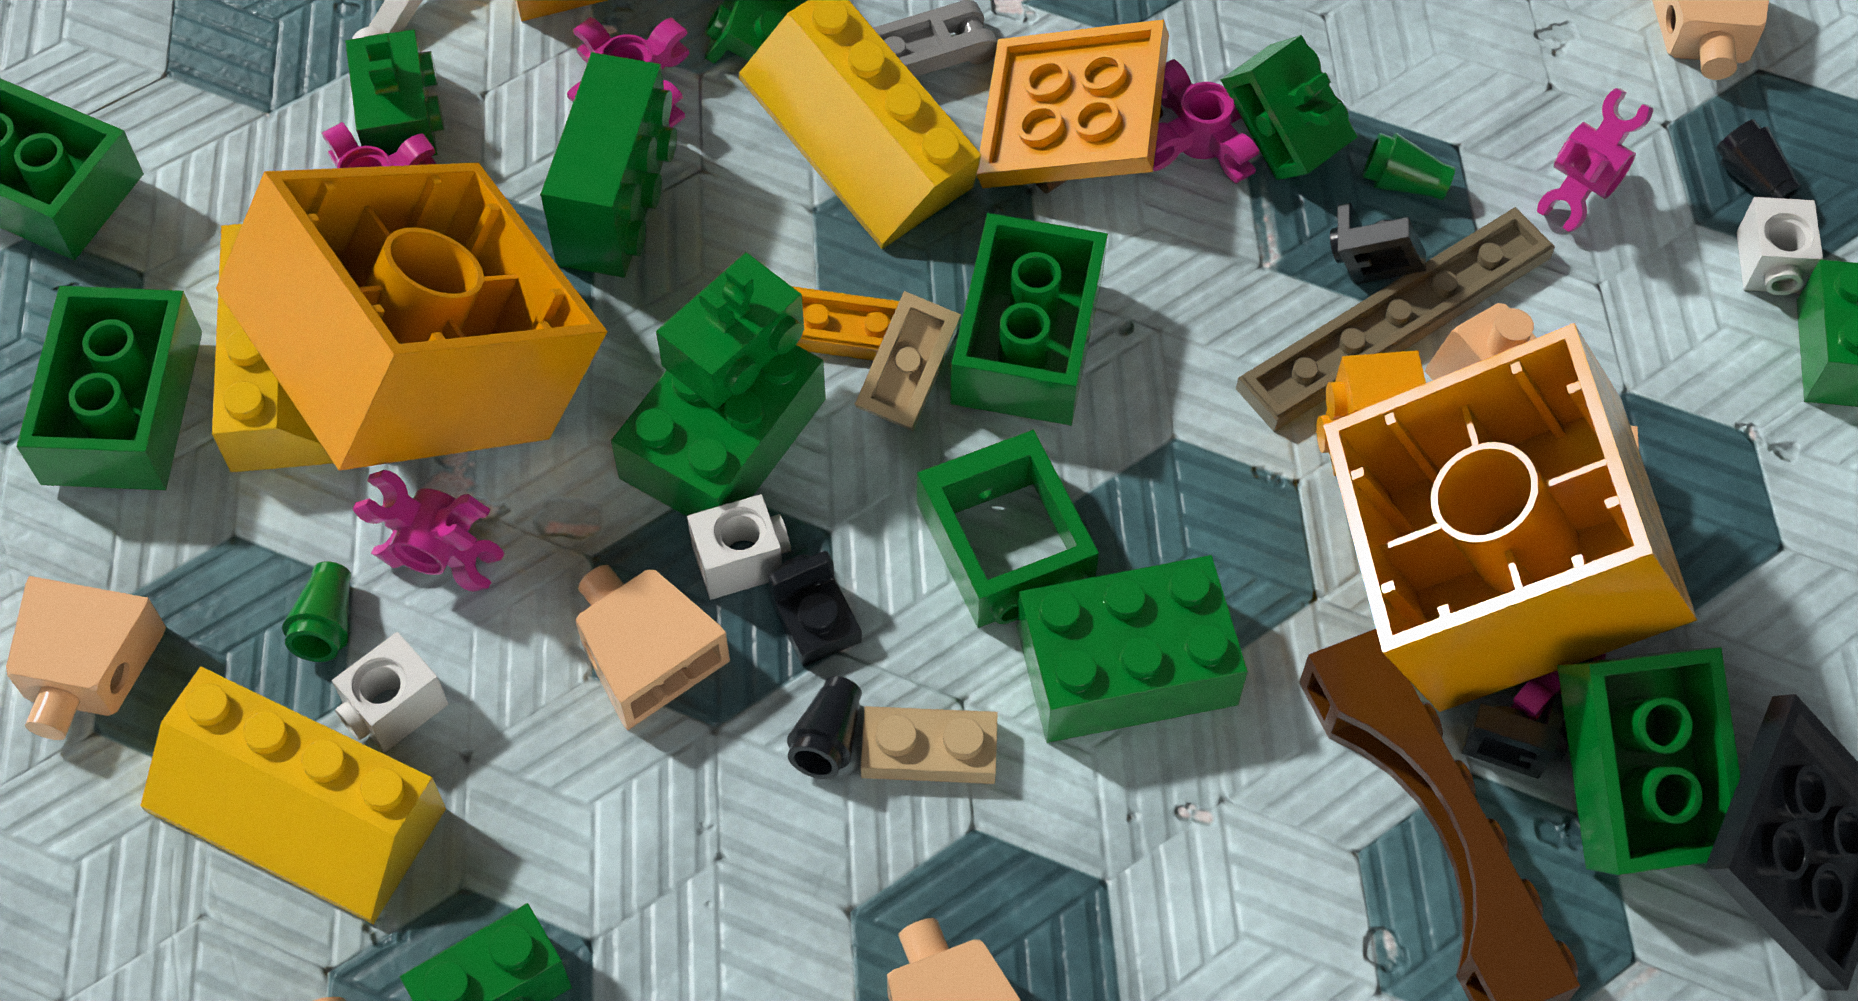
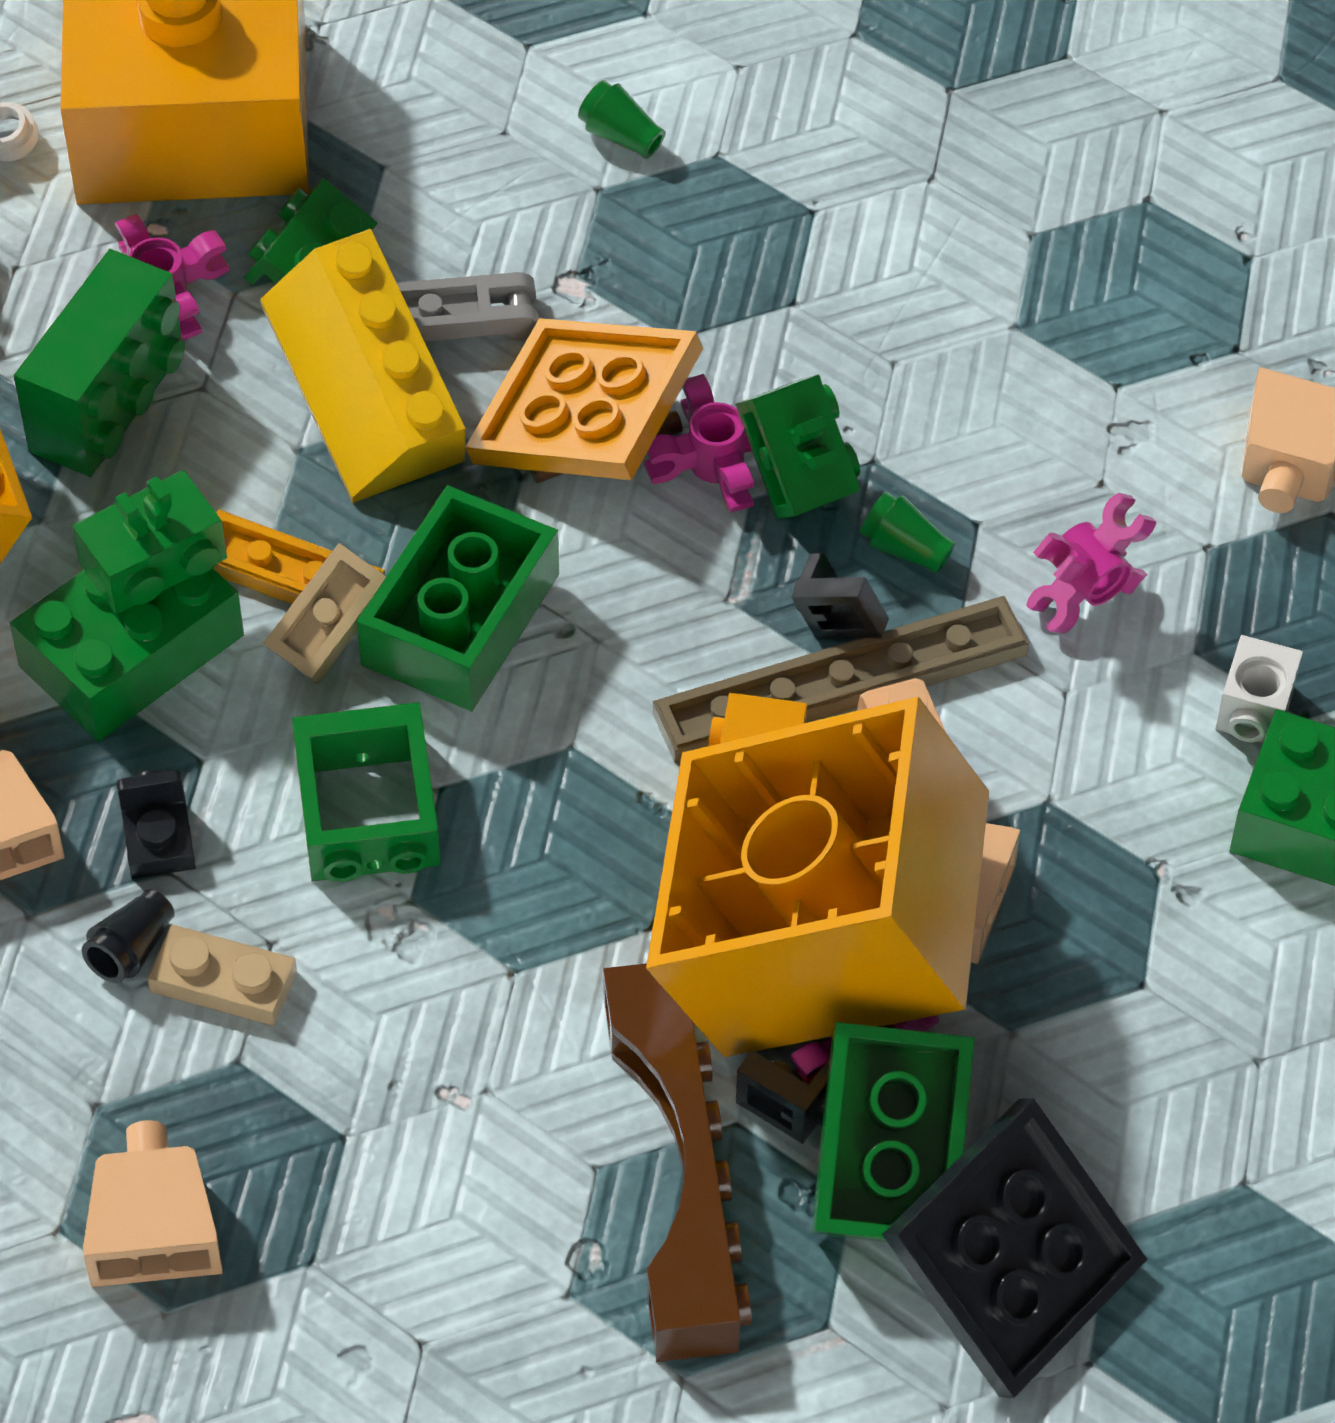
camera: 15 degrees right, 5 degrees down
white brick [687,494,791,600] -> none
green brick [1016,555,1248,743] -> none
black cone [1716,119,1802,199] -> none

